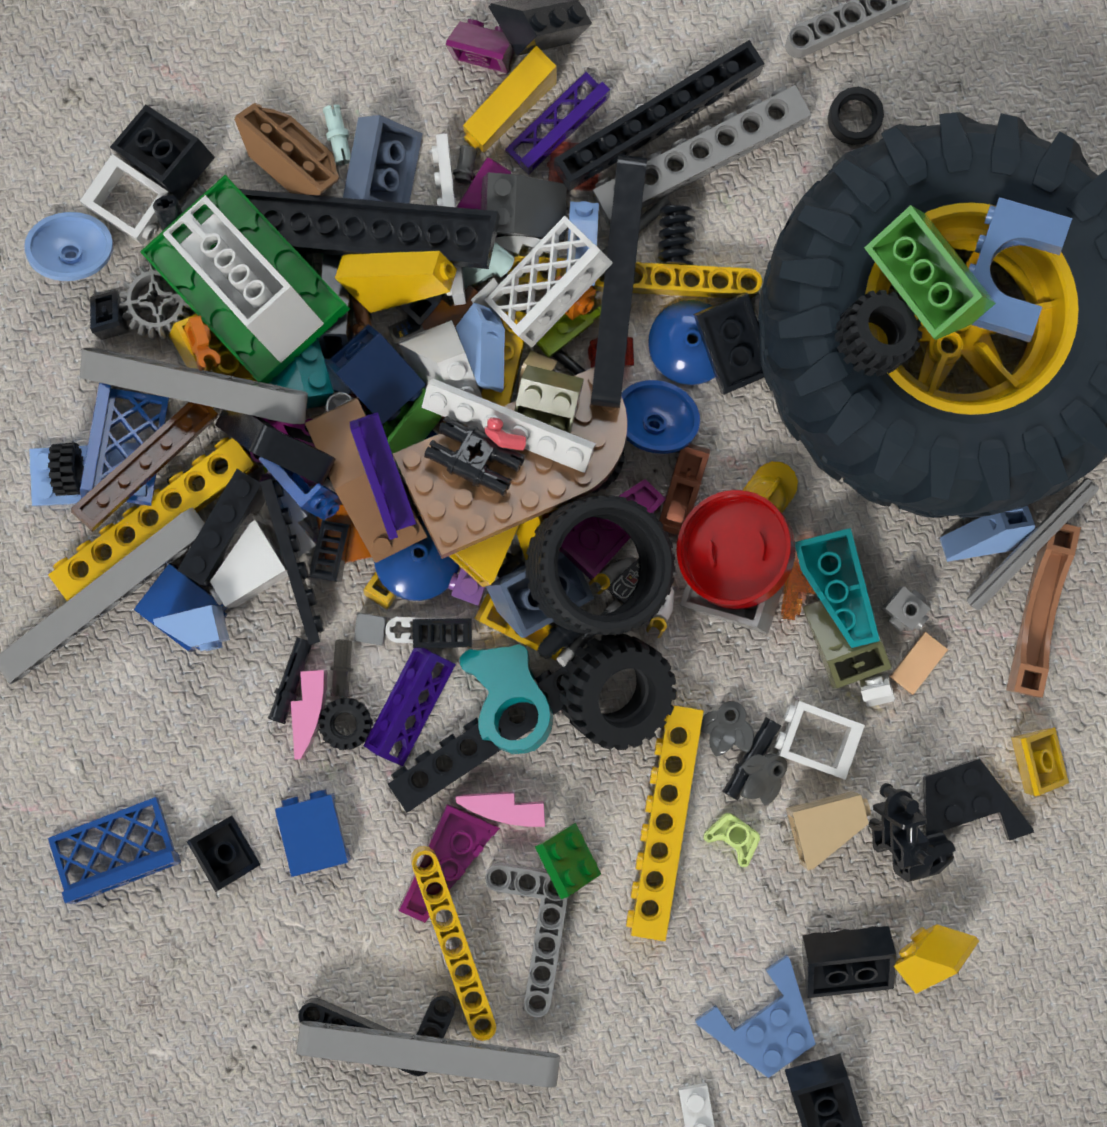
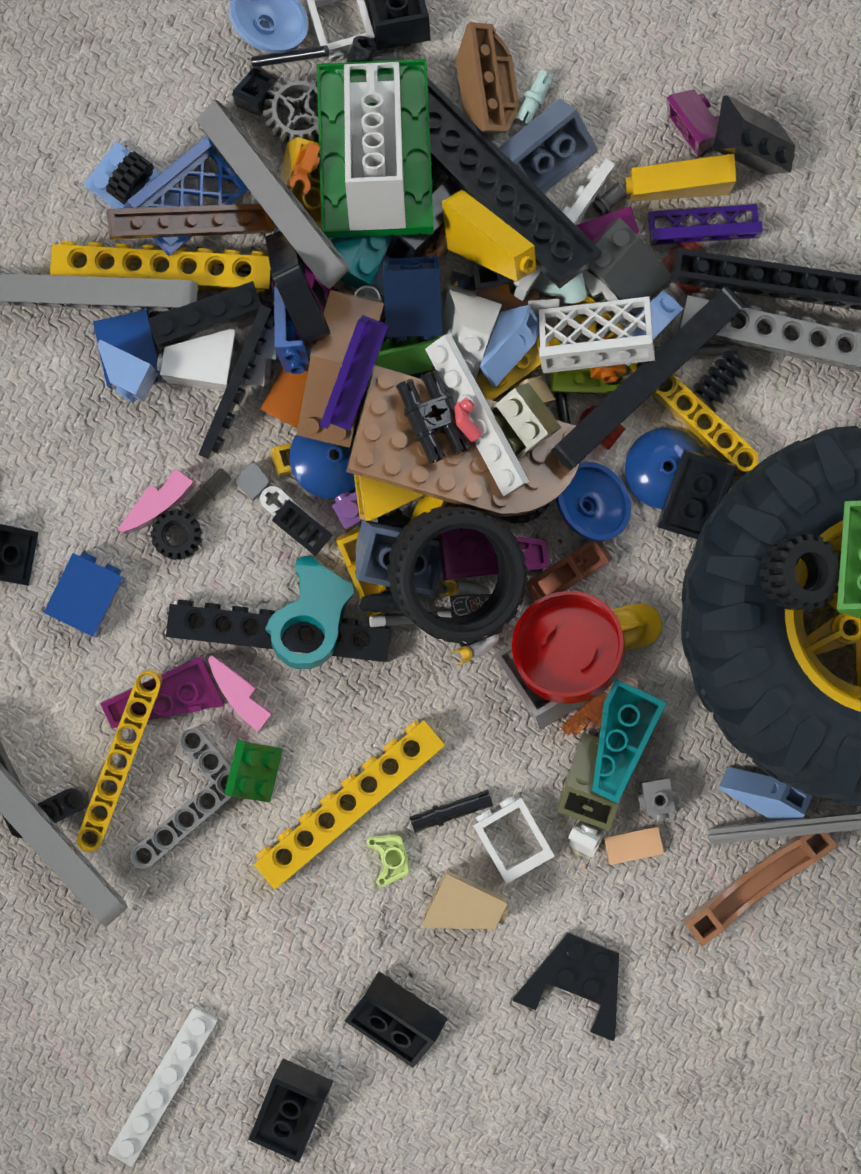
camera: 40 degrees right, 0 degrees up
black pin [268,637,313,724] -> none
black slope [309,520,351,582] -> none
dark purple fence [363,648,456,766] -> none
black tyre [559,633,677,750] -> none
medium blue wing [695,955,816,1078] -> none
dark grey plate [700,701,754,756] -> none
dark grey plate [741,754,787,805] -> none
black piece [868,783,956,882] -> none
yellow slope [894,924,979,994] -> none
yellow slope [1011,727,1069,796] -> none
none -> black bar [251,45,329,68]

